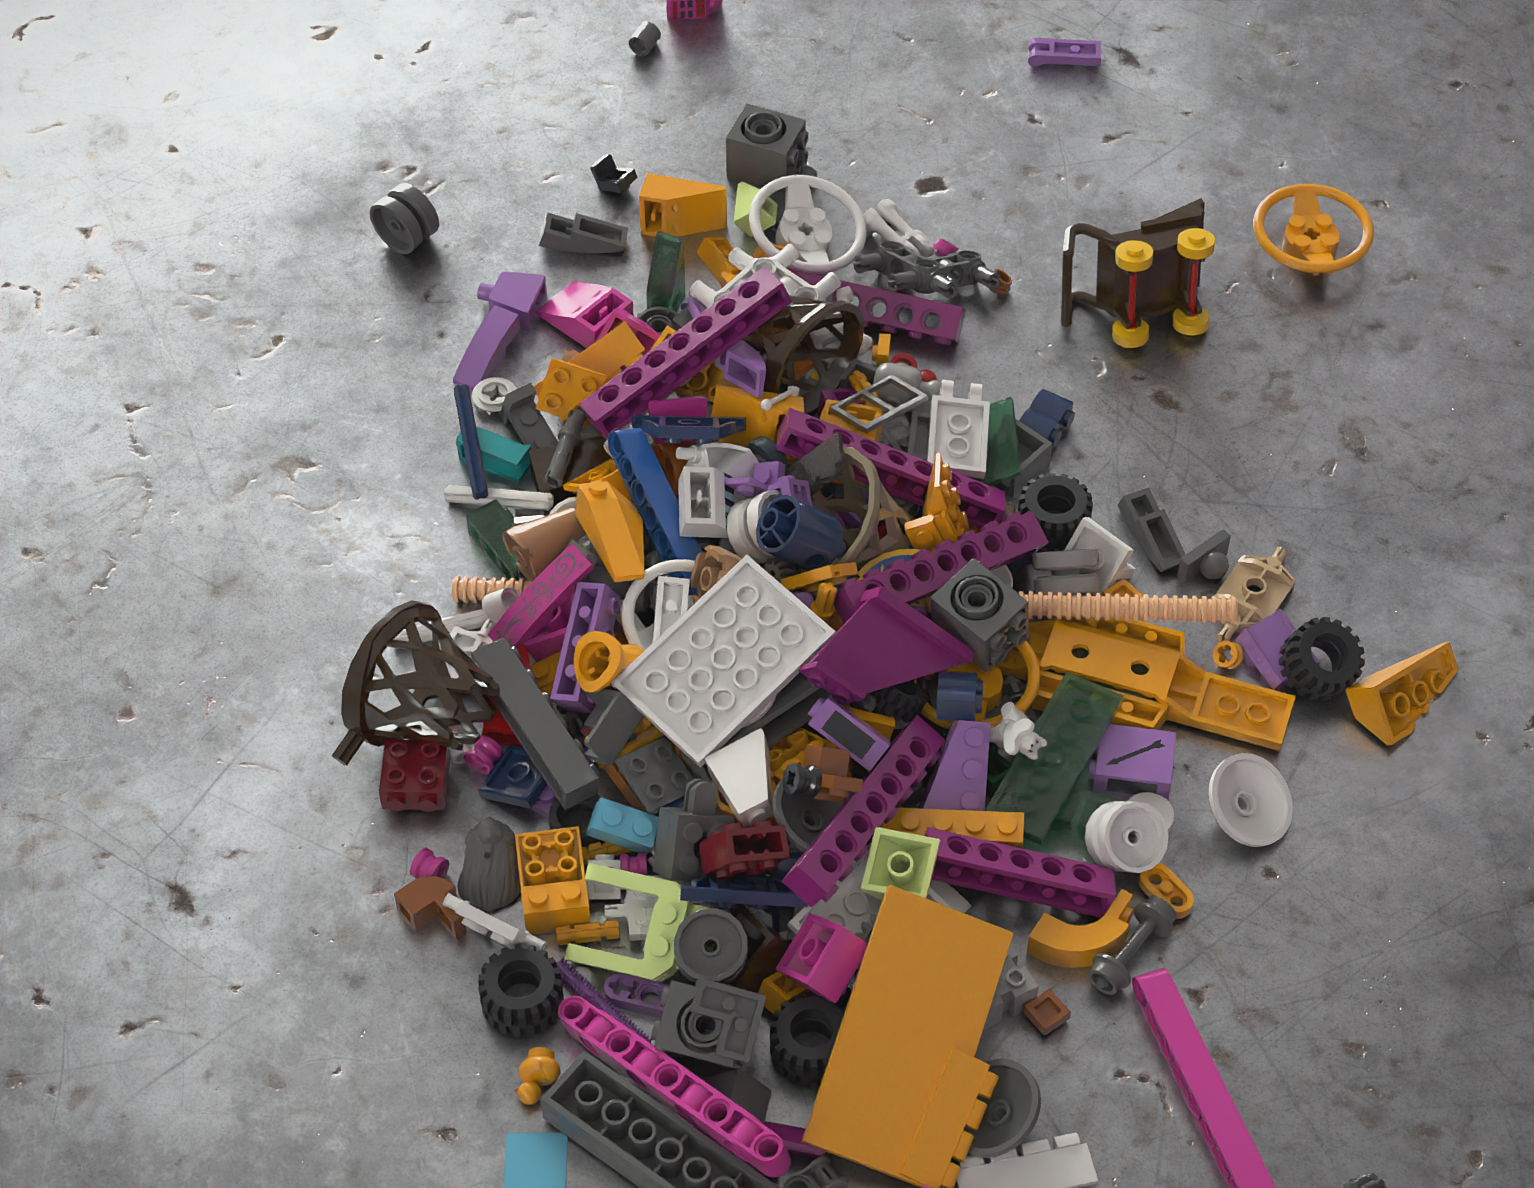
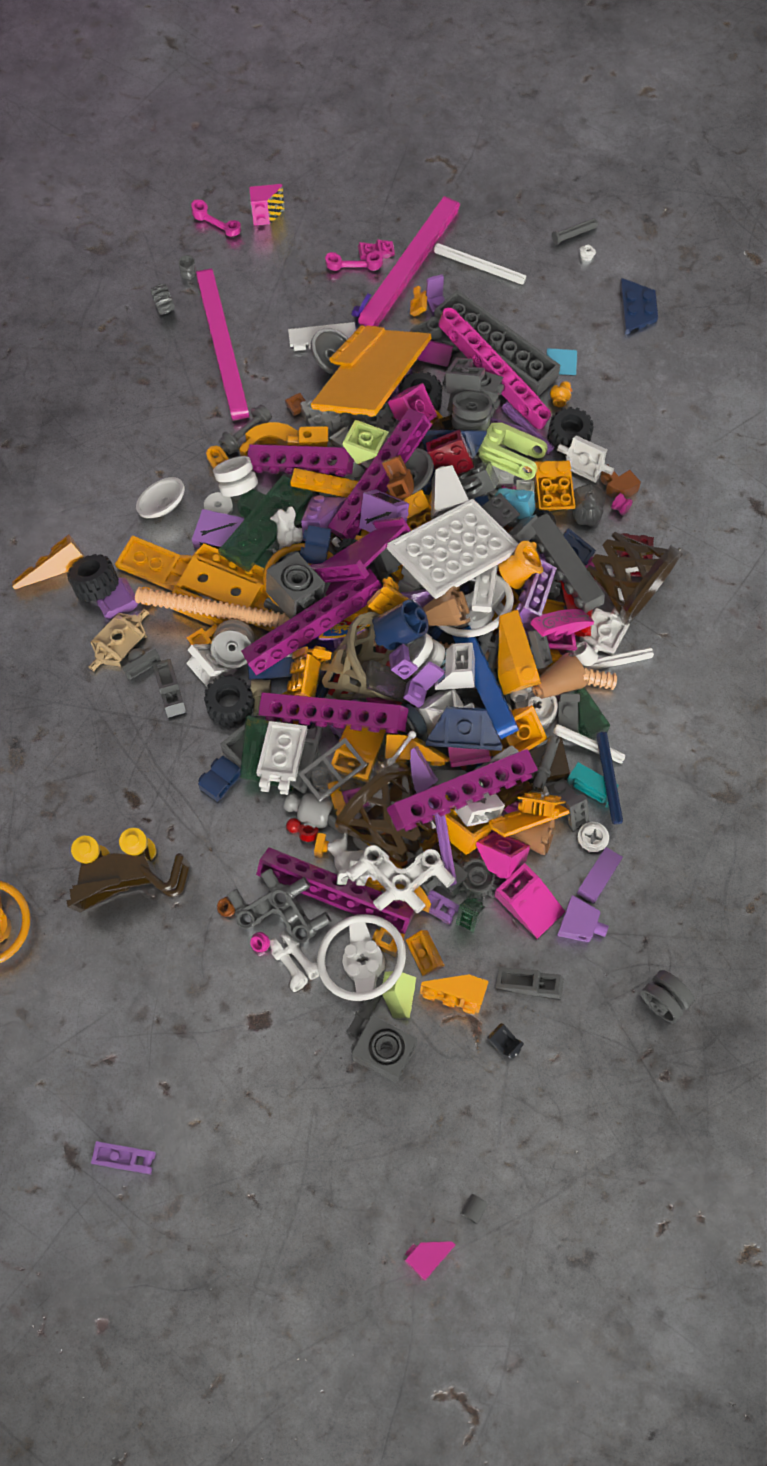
camera: 175 degrees left, 15 degrees up
black wheel [783,763,822,798] -> none
none -> light orange torso [286,426,328,460]

